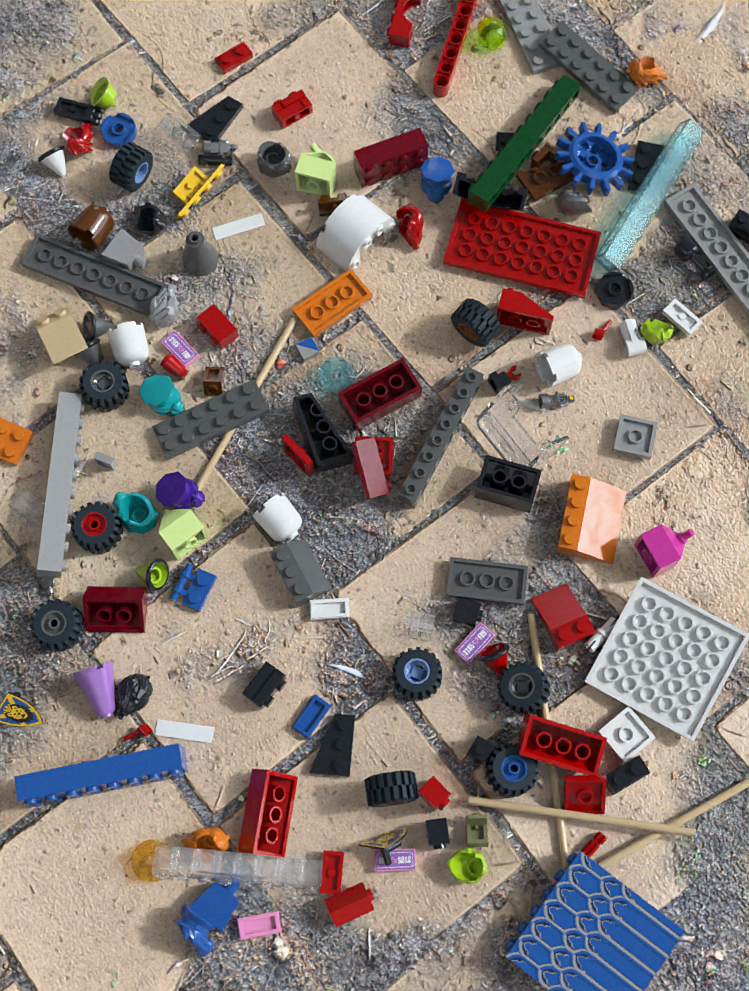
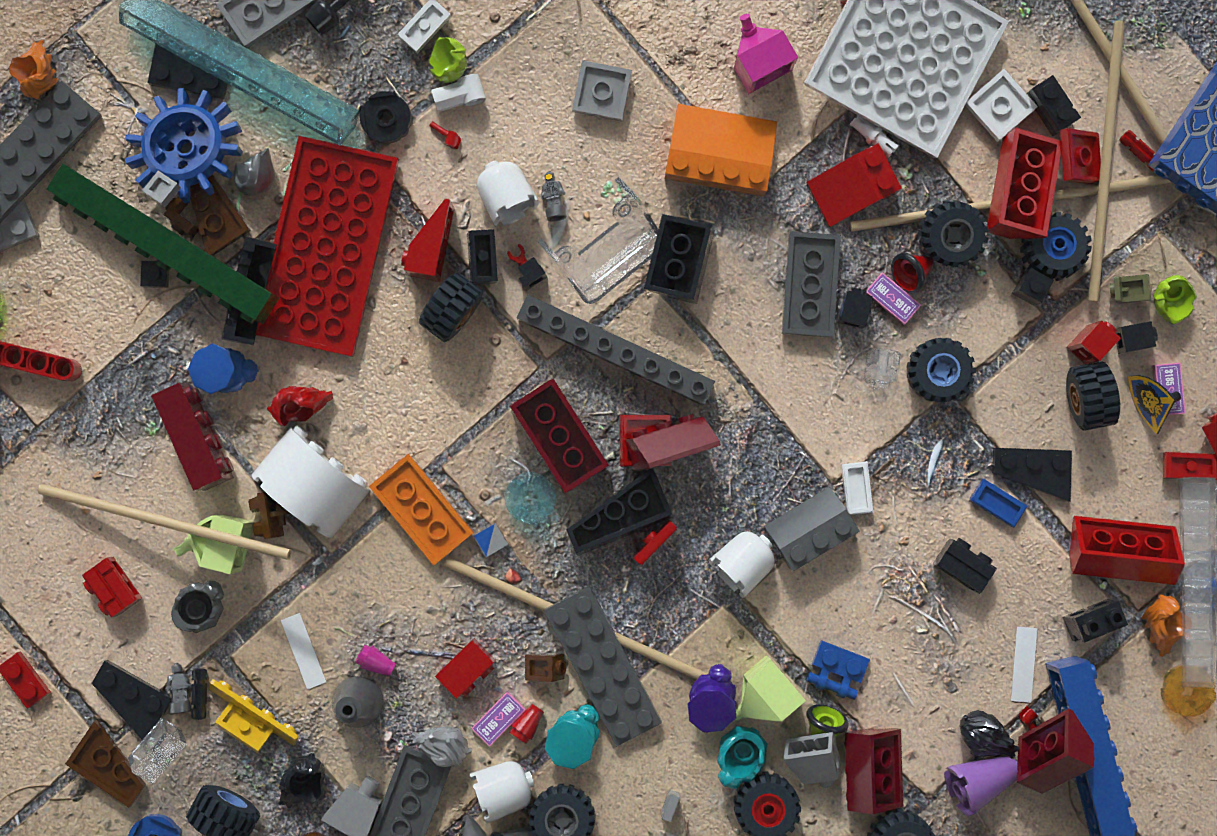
camera: 95 degrees left, 15 degrees up
none -> tan piece [38,484,292,560]
none -> reddish brown wing [65,720,146,808]
none -> light grey plate [142,171,181,208]
none -> dark pink cone [355,645,396,677]
none -> black brick [467,229,498,285]
none -> light grey torso [784,732,840,788]
none -> dark red slope [1017,708,1095,794]
none -> black hips [1063,599,1128,643]

